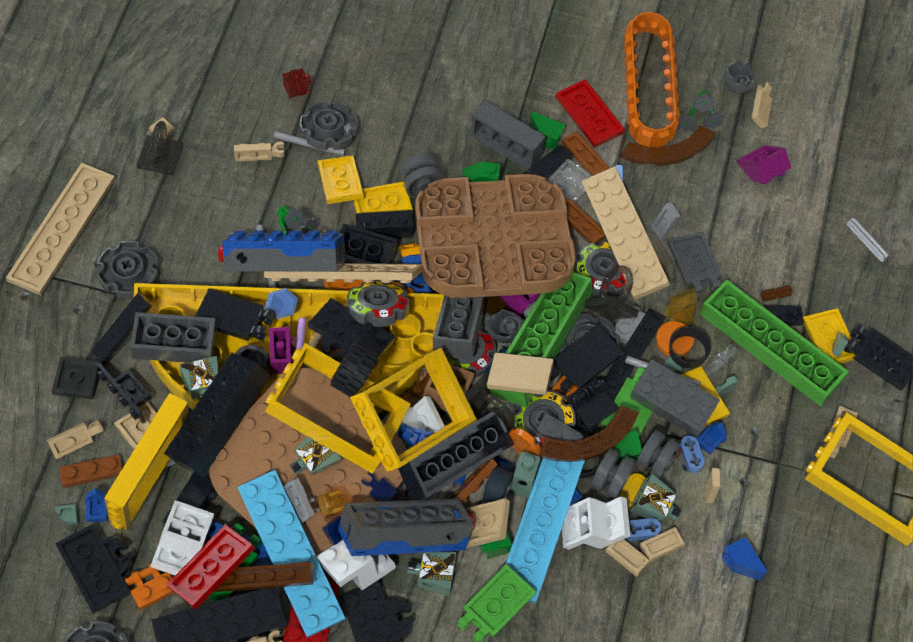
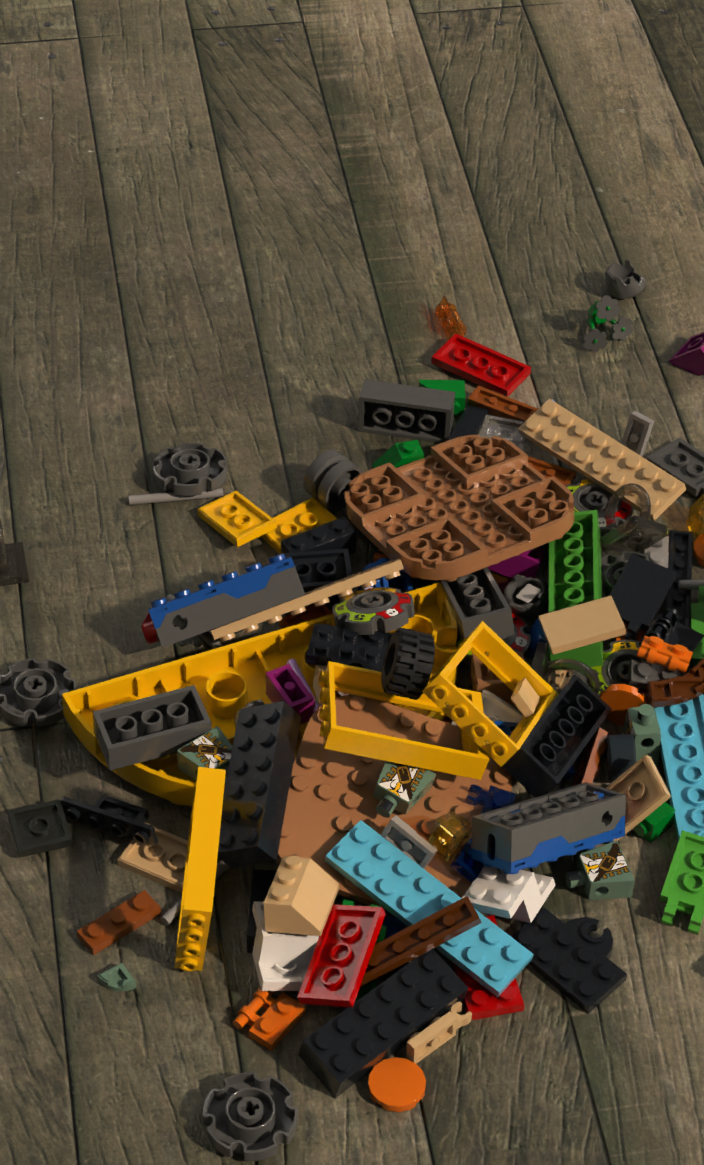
camera: 20 degrees left, 15 degrees down
tan plate [47,421,104,459] -> none
black plate [55,524,133,614] -> none
blue tile [85,489,108,523] -> none
black tile [91,292,153,365] -> none
black tile [195,288,274,341] -> none
tan plate [234,142,284,162] -> none
medium blue panel [264,288,298,319] -> none
dark grey plant [277,205,318,233] -> none
clear red brick [282,68,311,98] -> none
light orange plate [398,243,420,257] -> none
clear orange slope [413,365,430,395] -> none
reddish brown tile [621,126,716,166] -> none
orange piece [624,12,680,147] -> none
tan plate [752,82,772,129] -> none
none -> tan slope [263,856,339,936]
none -> clear orange hinge [435,296,467,340]
none -> tan tile [511,678,540,719]
none -> white sticker [516,584,541,603]
none -> orange plate [637,636,693,673]

